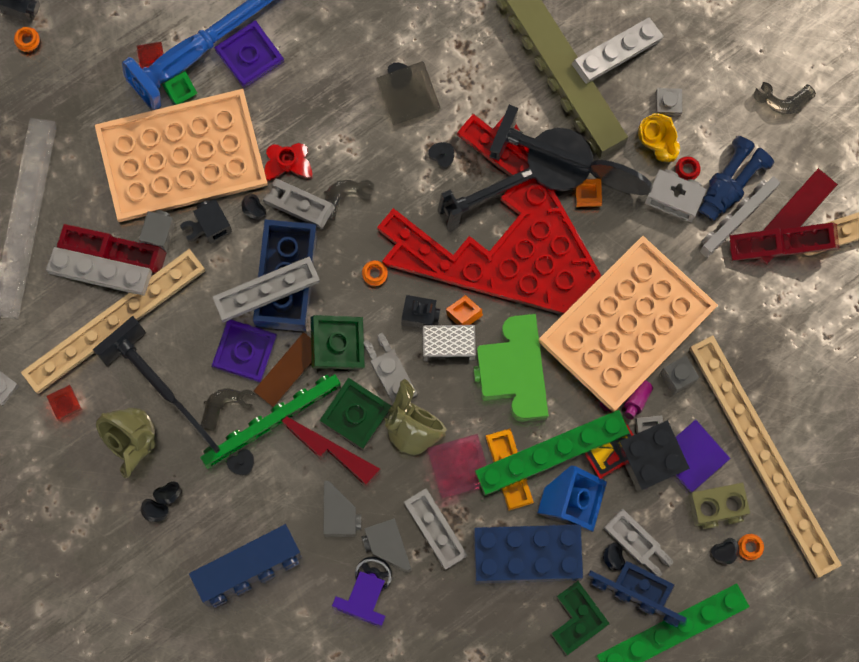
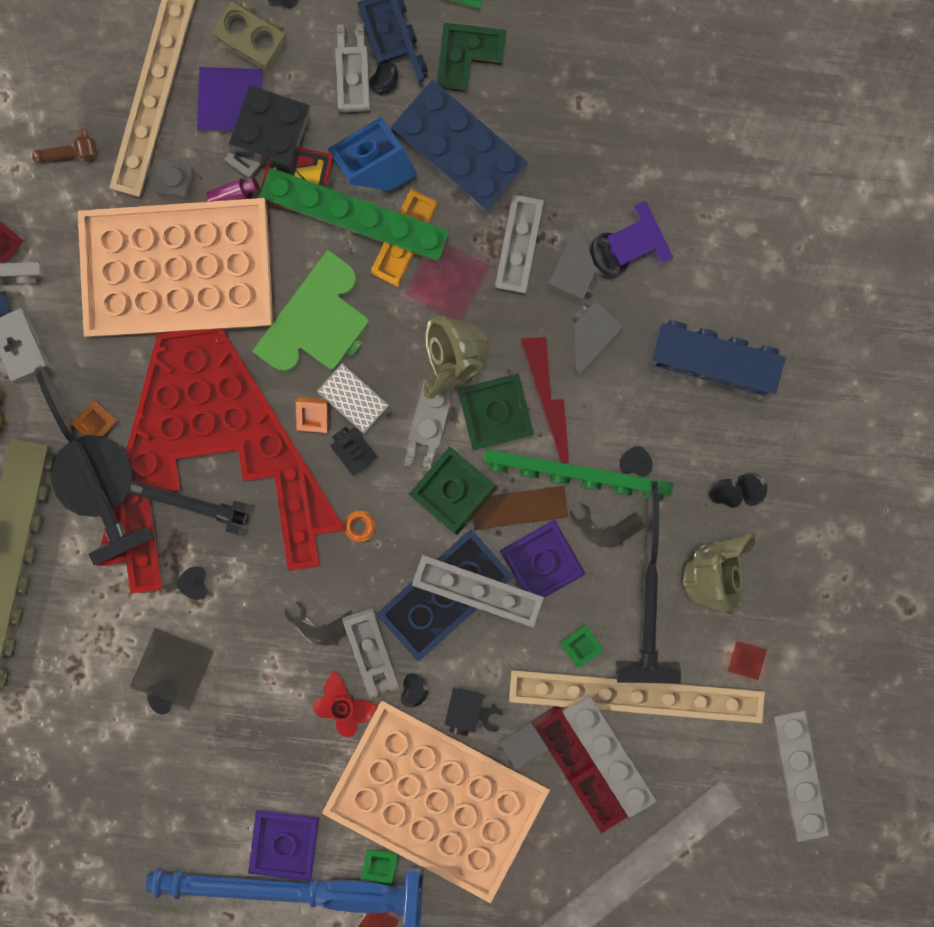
camera: 135 degrees left, 10 degrees up
none -> reddish brown piece [31,129,97,163]
none -> green plate [560,624,604,669]

